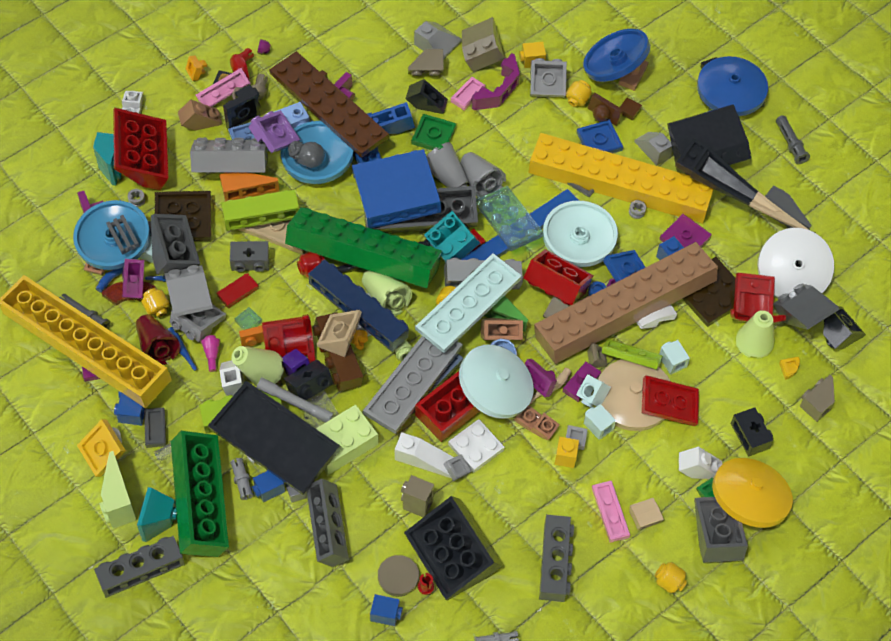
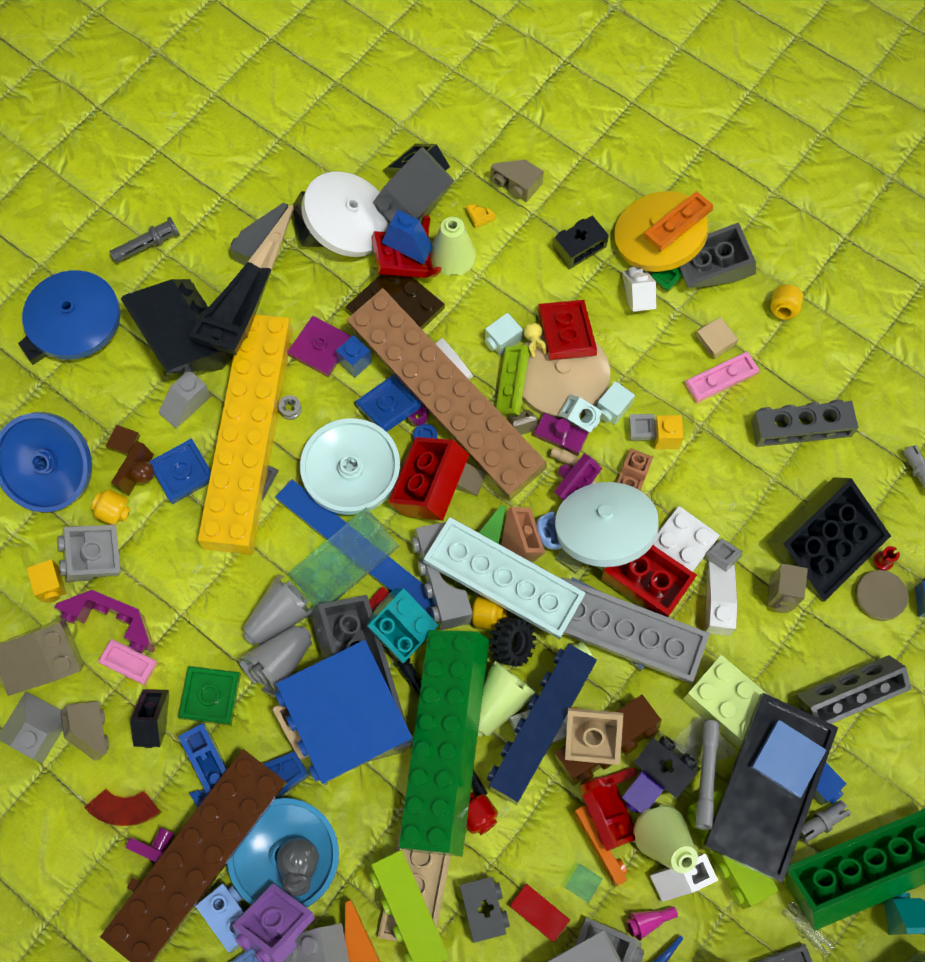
camera: 100 degrees left, 10 degrees up
none -> clear red tile [84,789,162,826]
none -> blue slope [382,209,433,264]
none -> black tyre [489,617,536,667]
none -> light yellow arm [524,323,547,357]
none -> orange plate [644,191,713,252]
none -> medium blue tile [751,720,826,798]

